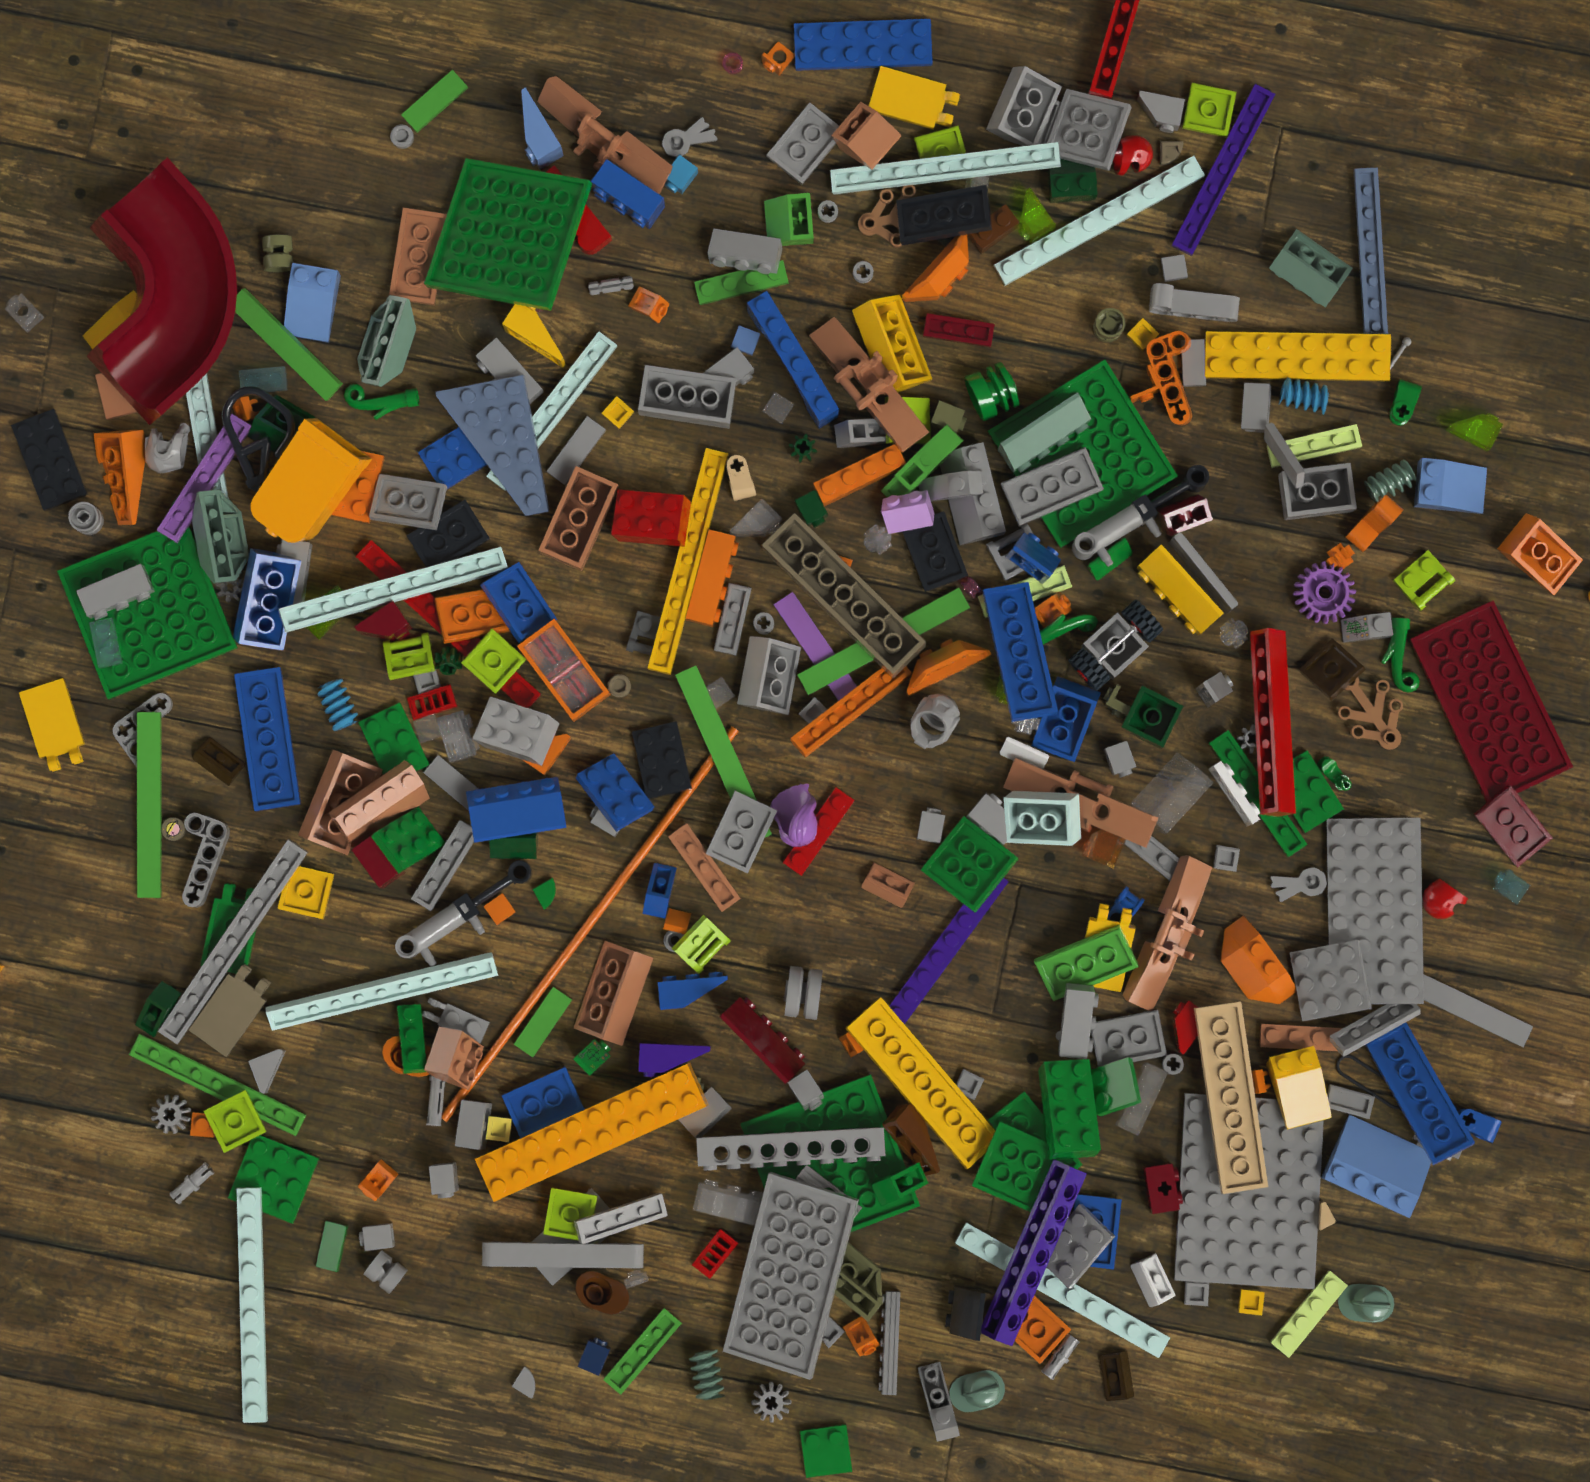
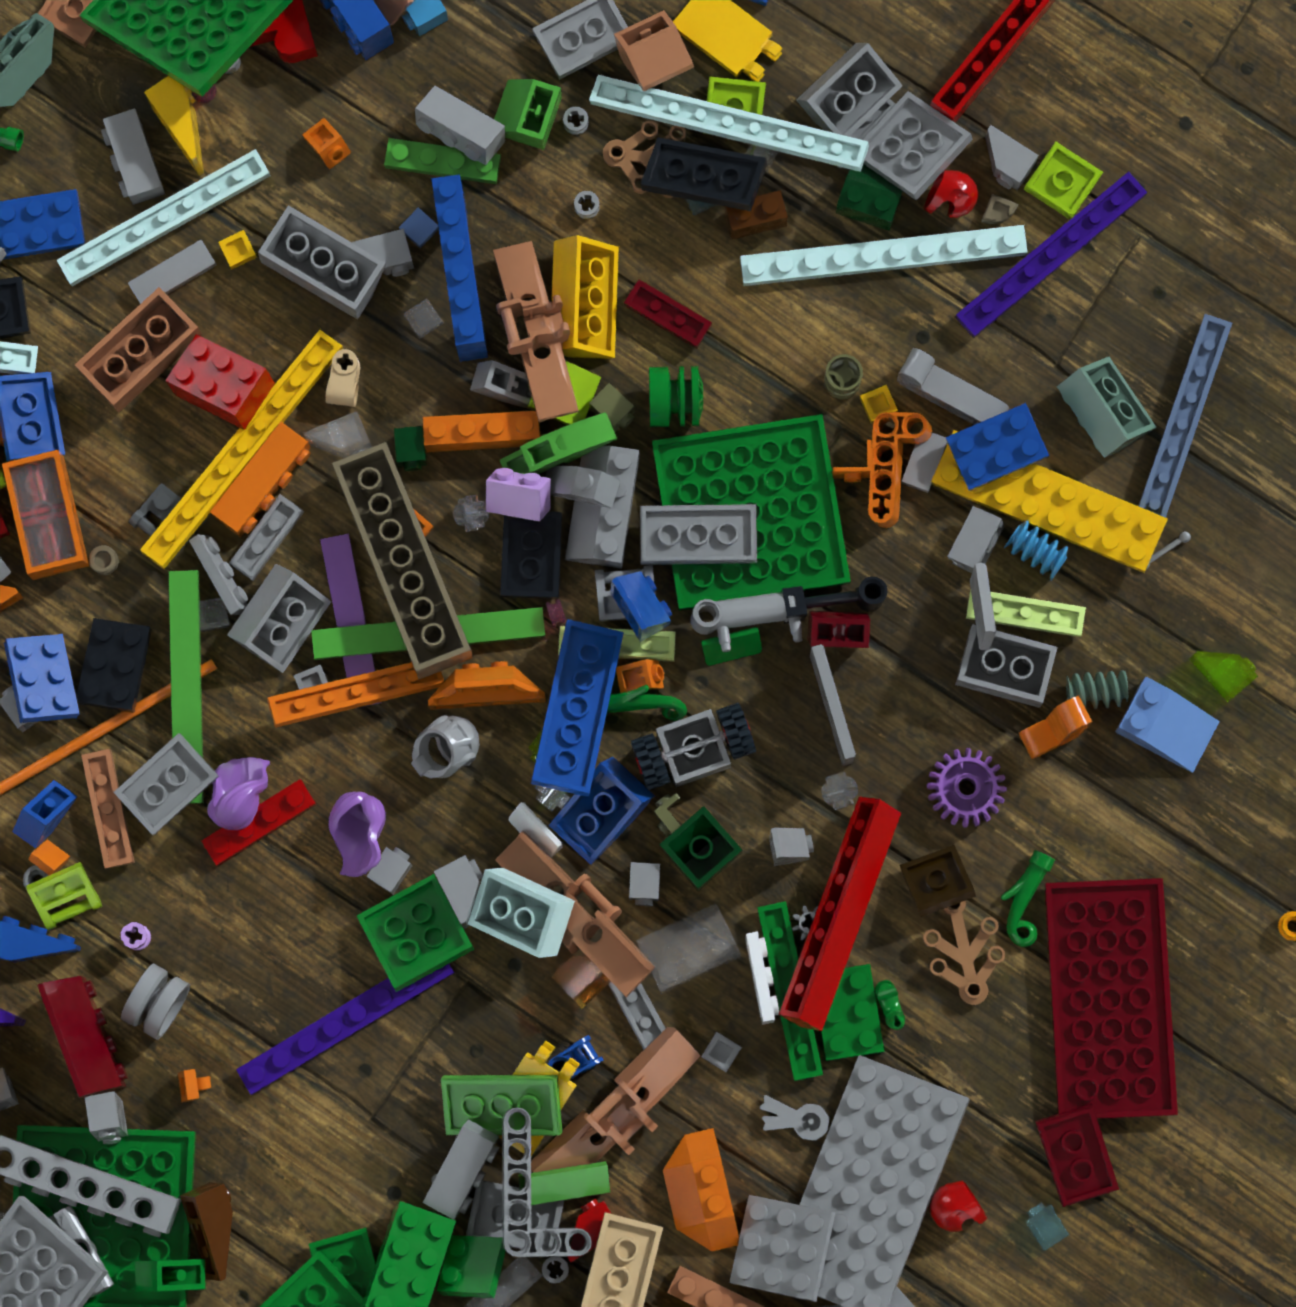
camera: 30 degrees right, 5 degrees down
sand blue wing [436,375,549,516] -> none
light grey axle [588,276,634,295] -> none
light grey bush [753,612,774,635] -> none
dark green gear [789,434,817,463] -> none
yellow plate [845,997,995,1169] -> none
nougat slope [861,862,915,908] -> none
orange wedge [902,234,969,302] -> none
light grey tile [956,1069,984,1100] -> none
sand green slope [998,392,1091,473] -> none
clear neon green slope [1018,188,1056,244] -> none
yellow slope [1137,544,1224,636] -> none
light grey tile [1161,255,1188,282] -> none
orange gear [1326,543,1355,569] -> none
light grey slope [1340,612,1393,643] -> none
green piece [1389,379,1422,426] -> none
lime plate [1393,550,1455,611] -> none
orange slope [1497,513,1583,595] -> none
none -> lavender bush [121,922,151,951]
none -> light grey plate [189,534,248,615]
none -> medium lavender piece [329,792,386,877]
none -> light grey beam [502,1107,592,1257]
none -> bright green tile [518,1161,610,1205]
none -> blue plate [946,403,1049,491]

